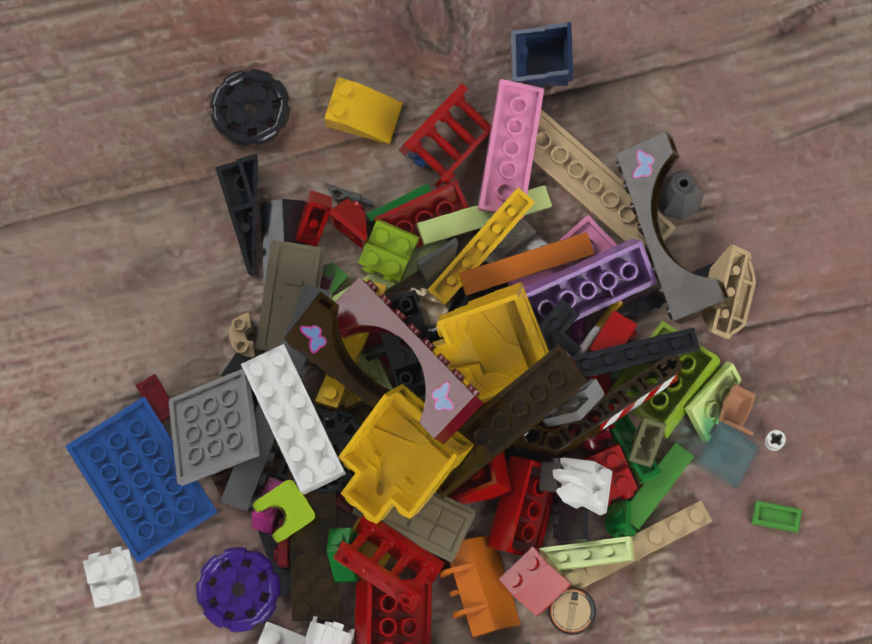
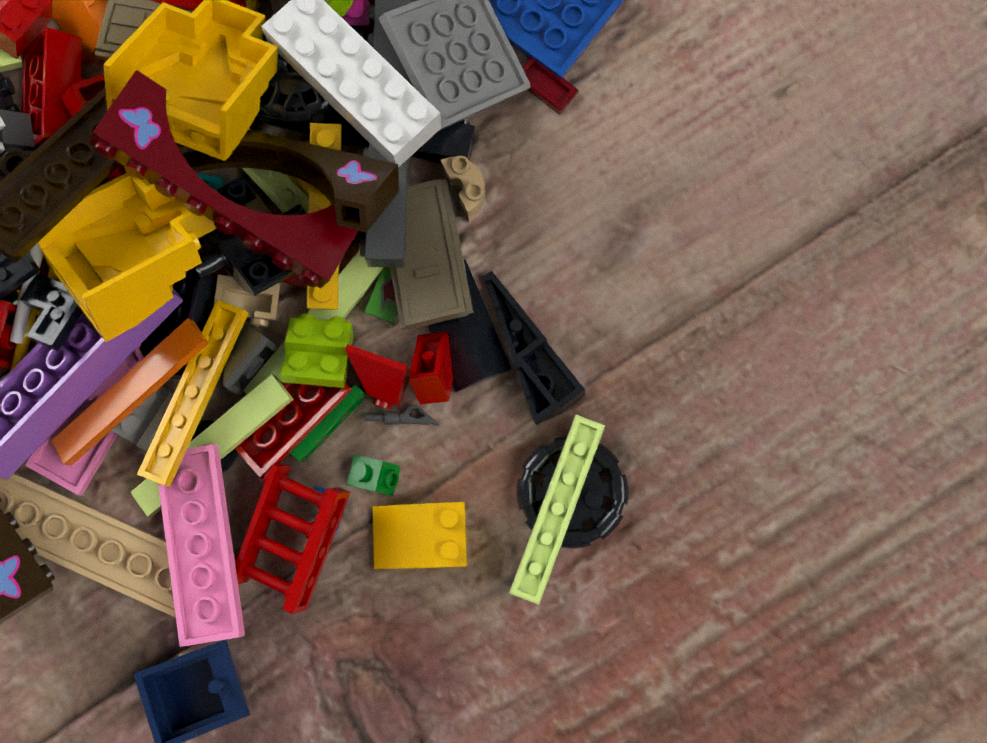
camera: 160 degrees right, 5 degrees up
none -> green bracket [346,455,400,496]
none -> yellowish green tile [509,415,605,605]

